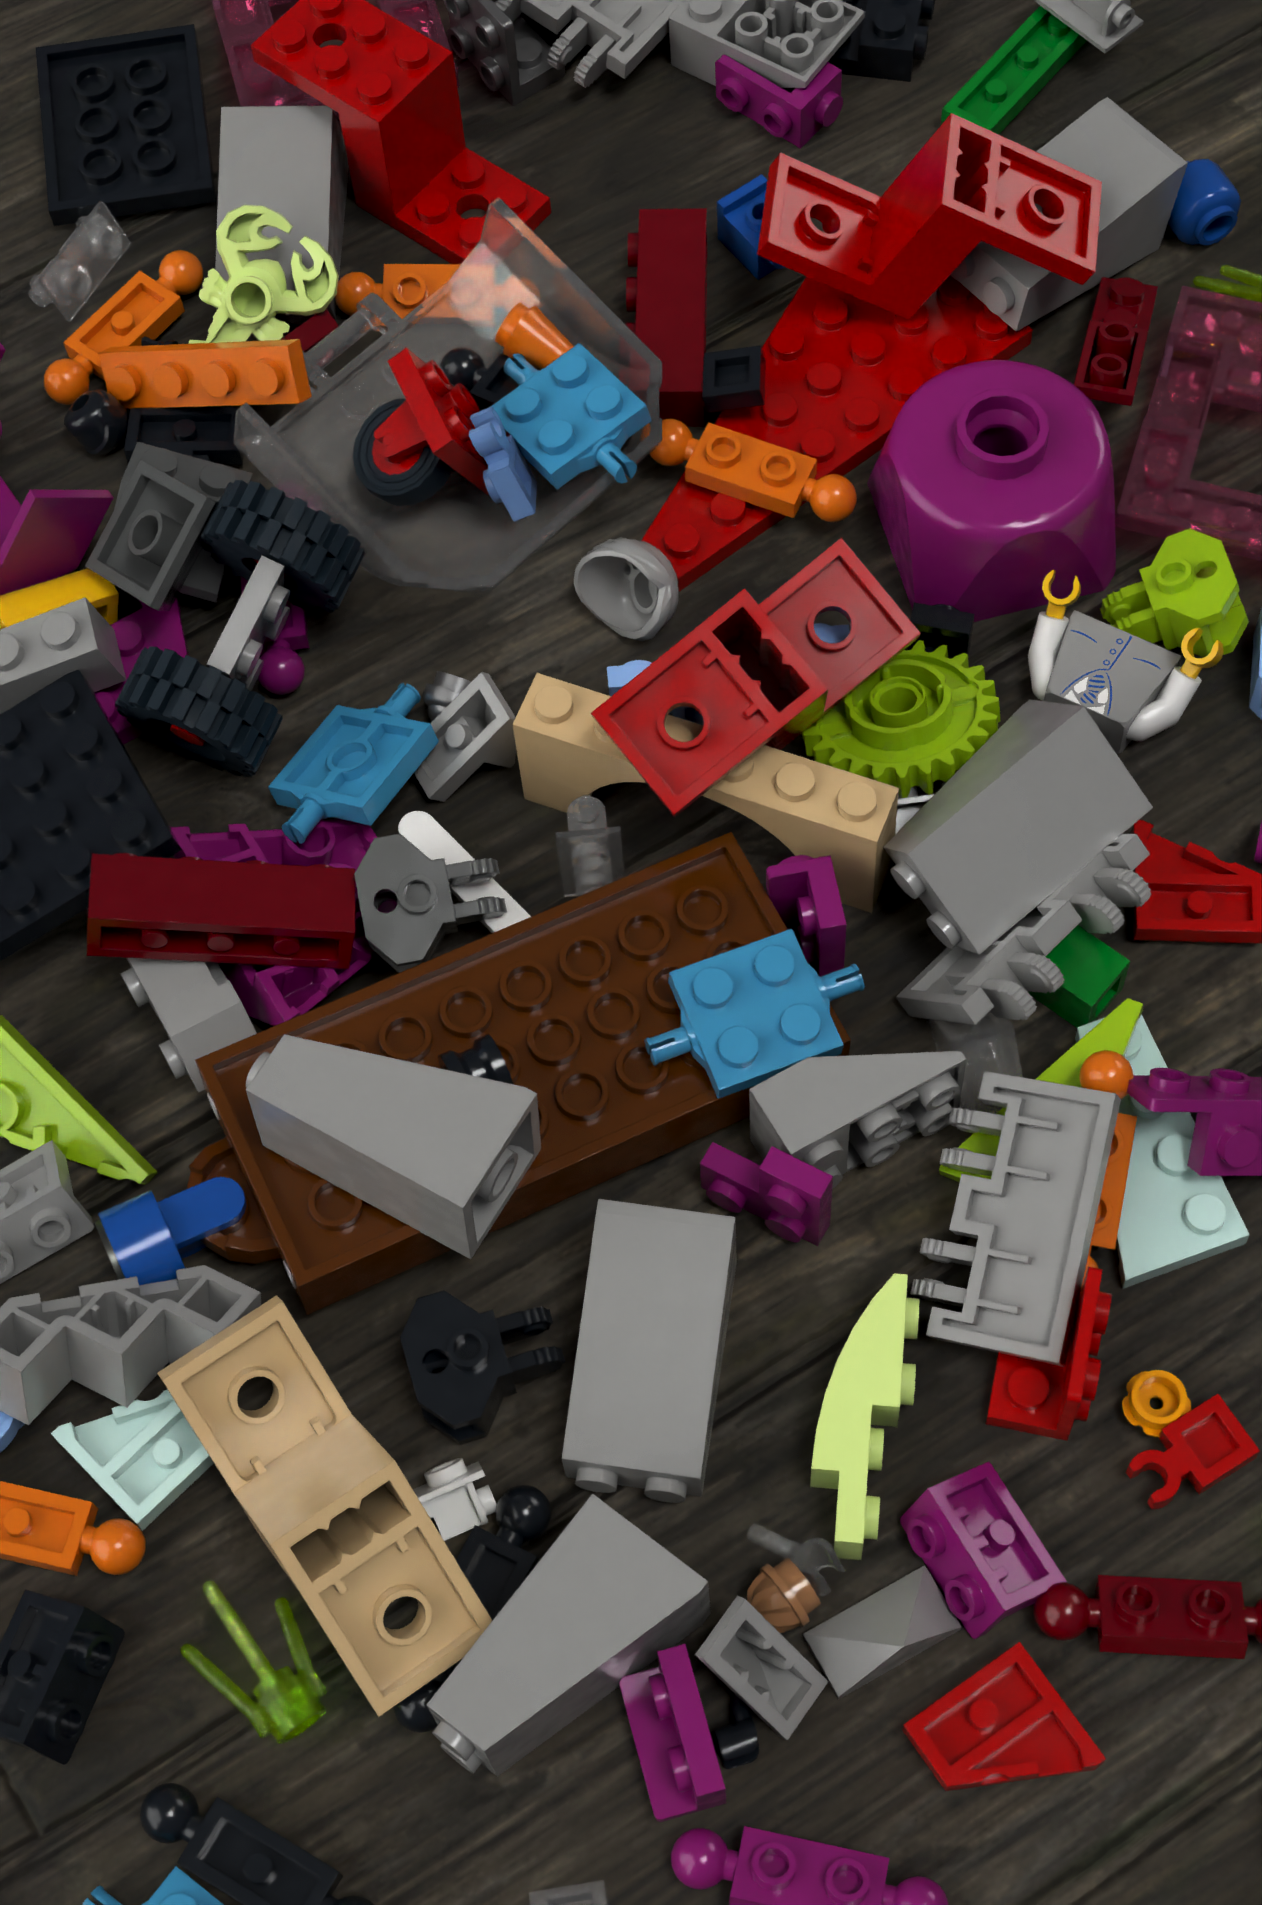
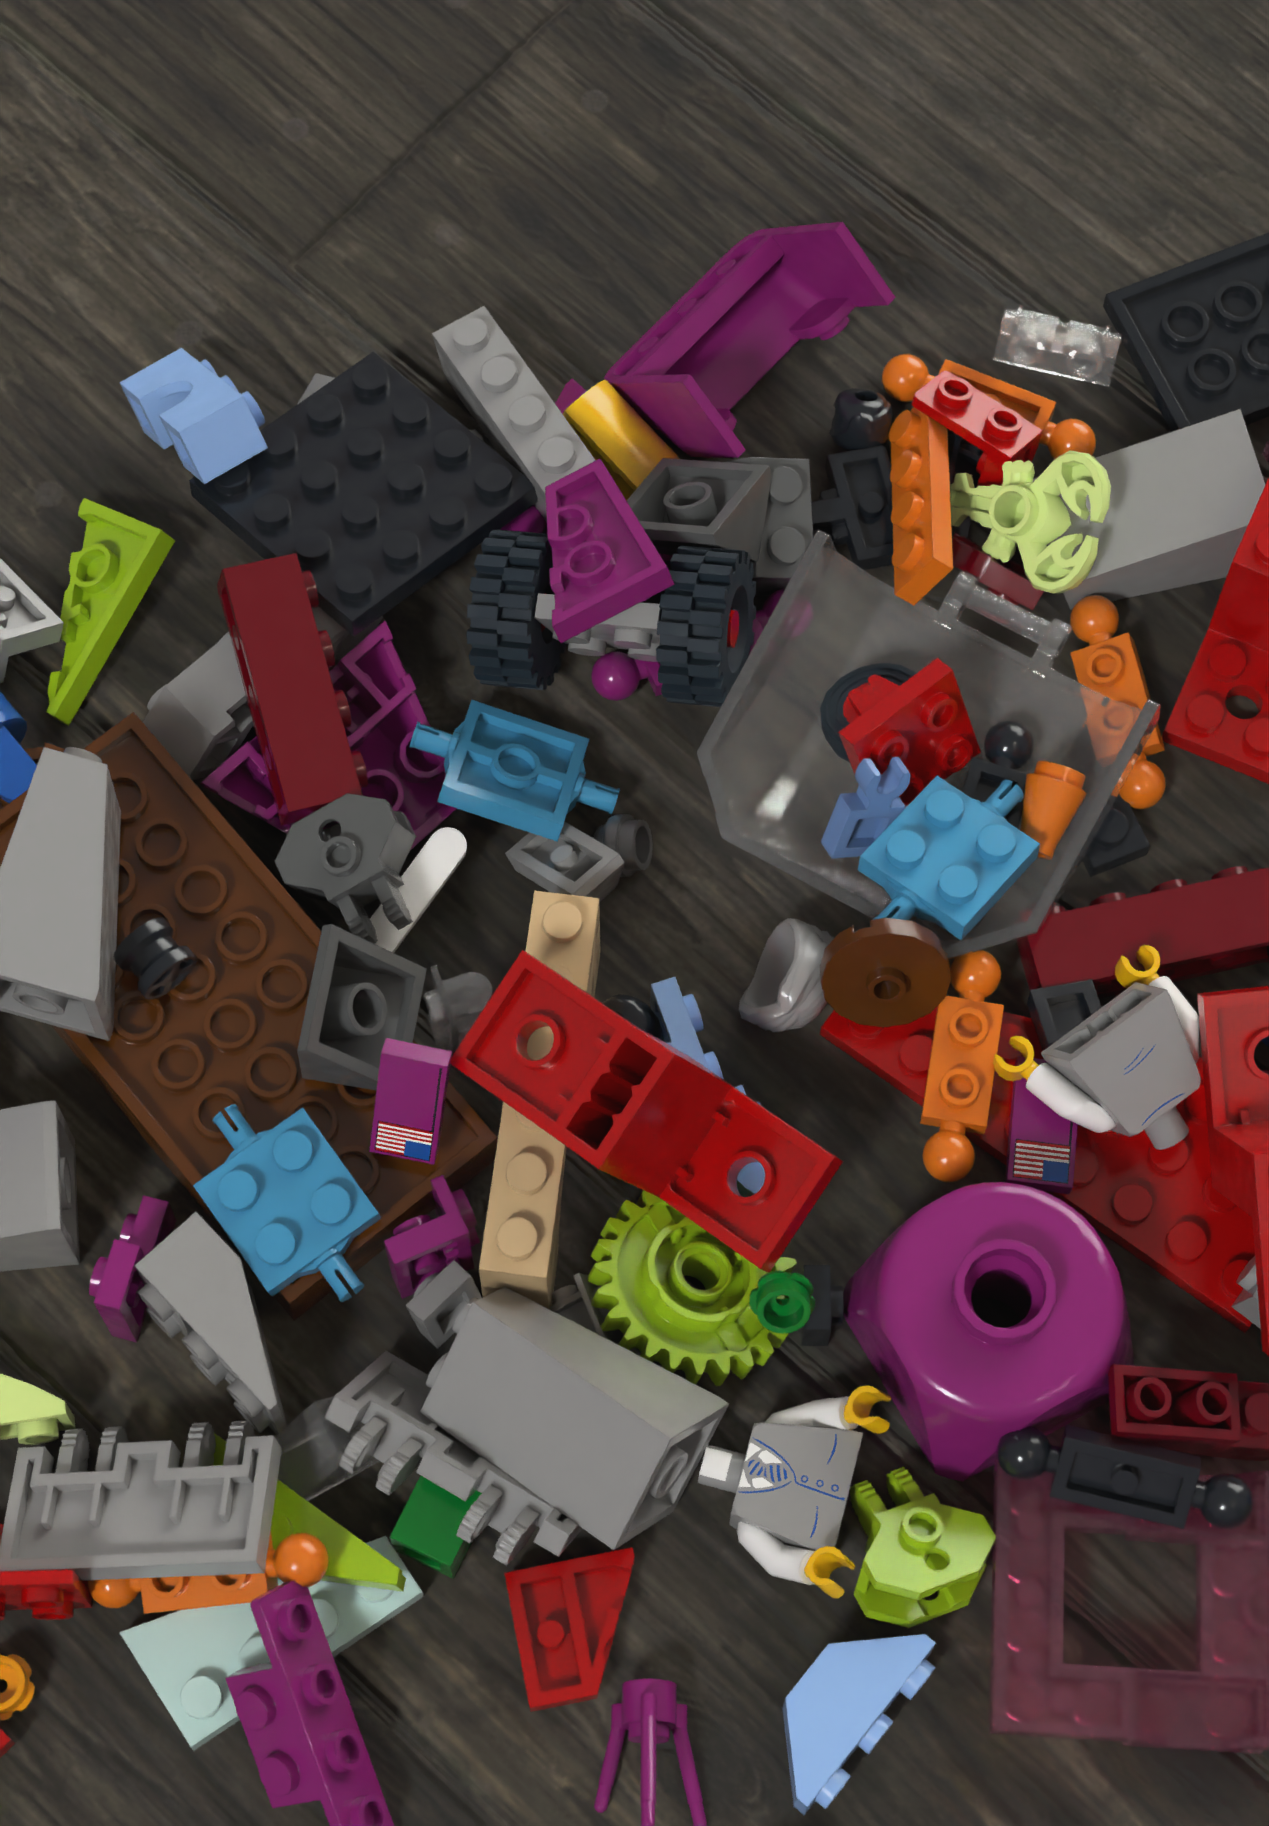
camera: 70 degrees right, 5 degrees up
none -> dark grey slope [297,924,427,1090]
none -> magenta tile [369,1038,452,1165]
none -> light grey plate [406,1260,482,1349]
none -> magenta wing [545,458,675,643]
none -> green plate [749,1270,815,1333]
none -> reddish brown plate [820,918,951,1027]
none -> red bracket [911,371,1043,488]
none -> light grey torso [993,945,1201,1150]
none -> black plate [997,1425,1254,1529]
none -> magenta tile [1005,1056,1078,1194]

